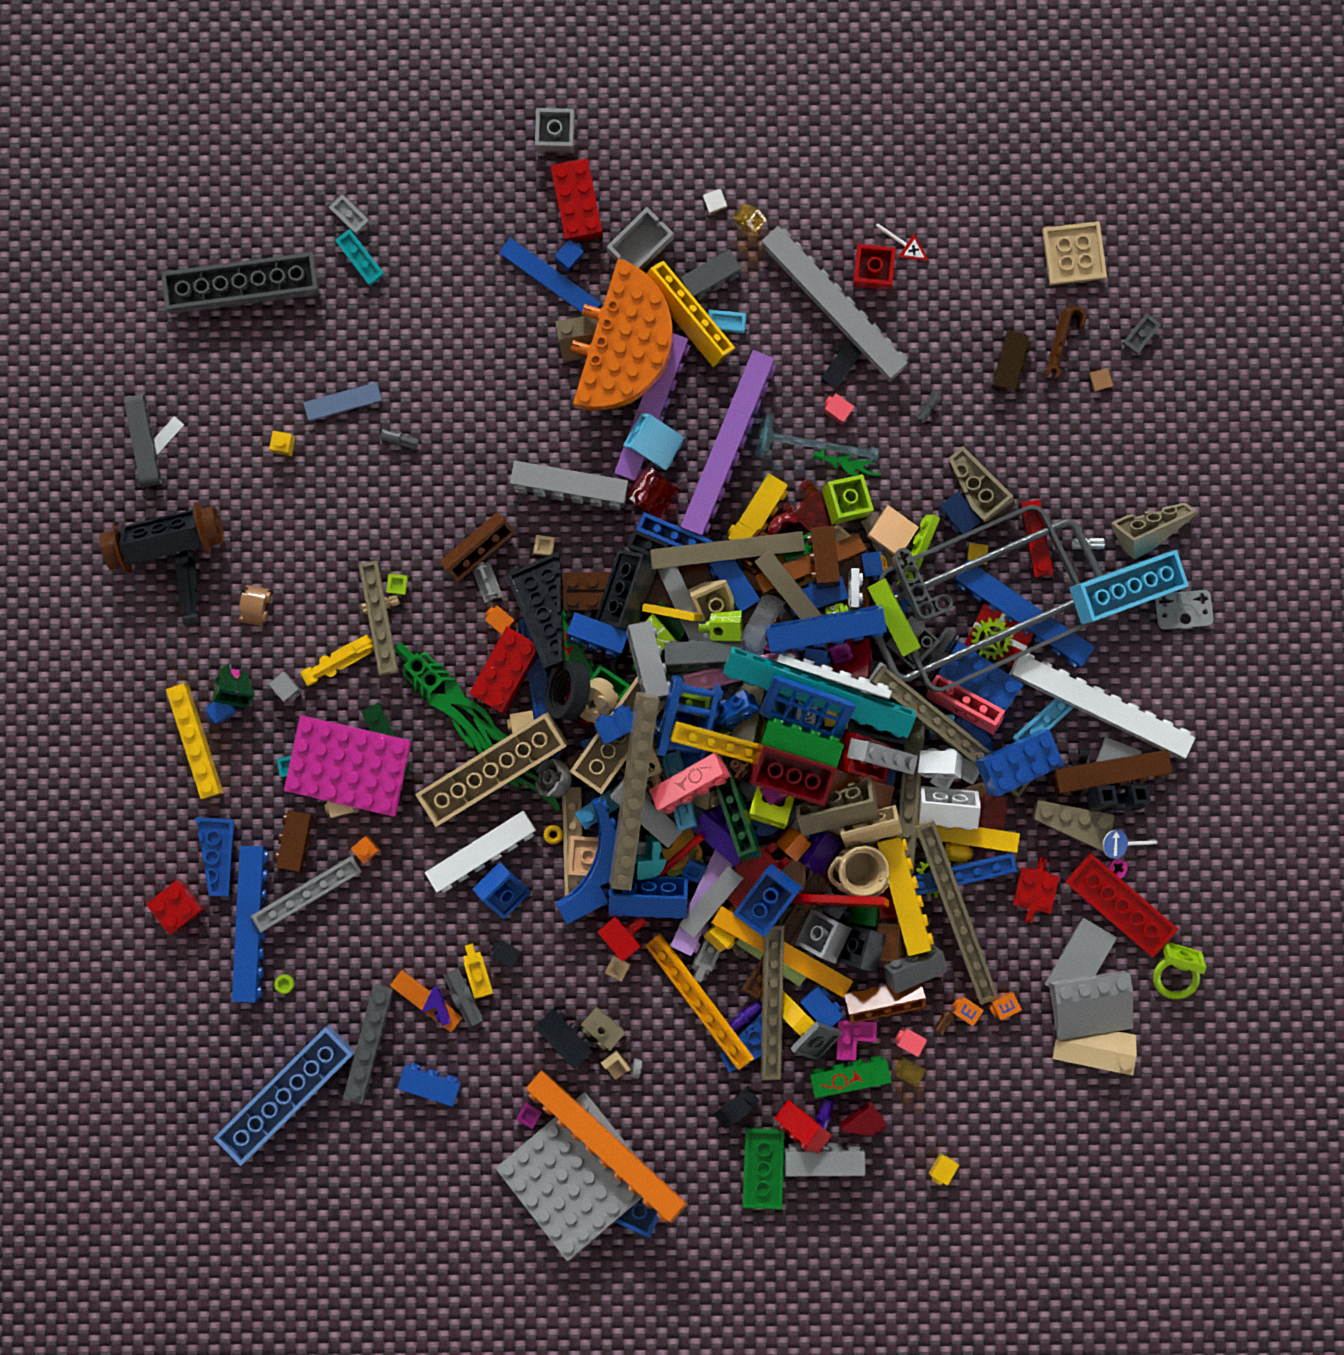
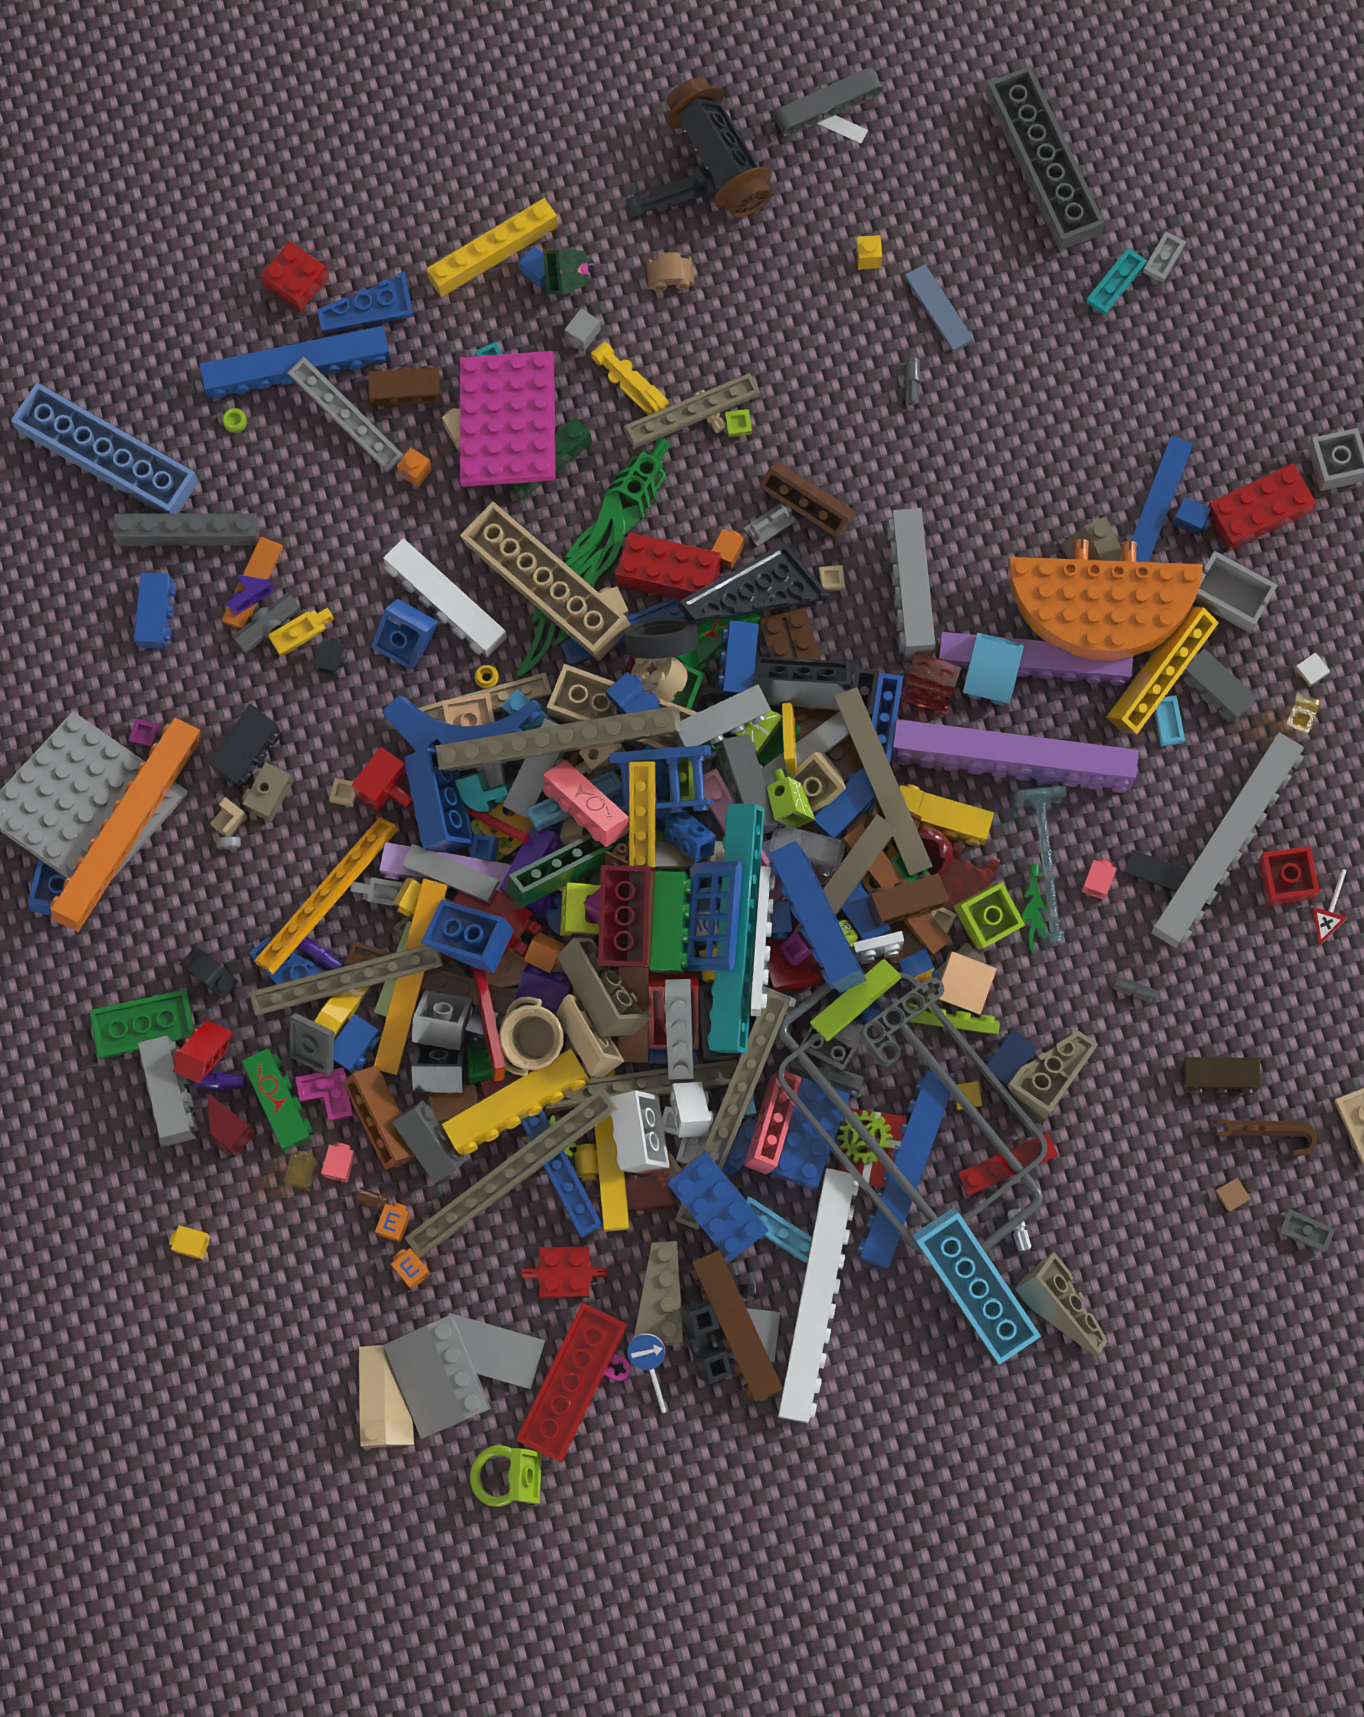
camera: 75 degrees right, 10 degrees down
light grey cylinder [535,759,572,797] -> none
light grey axle [1155,590,1214,630] -> none

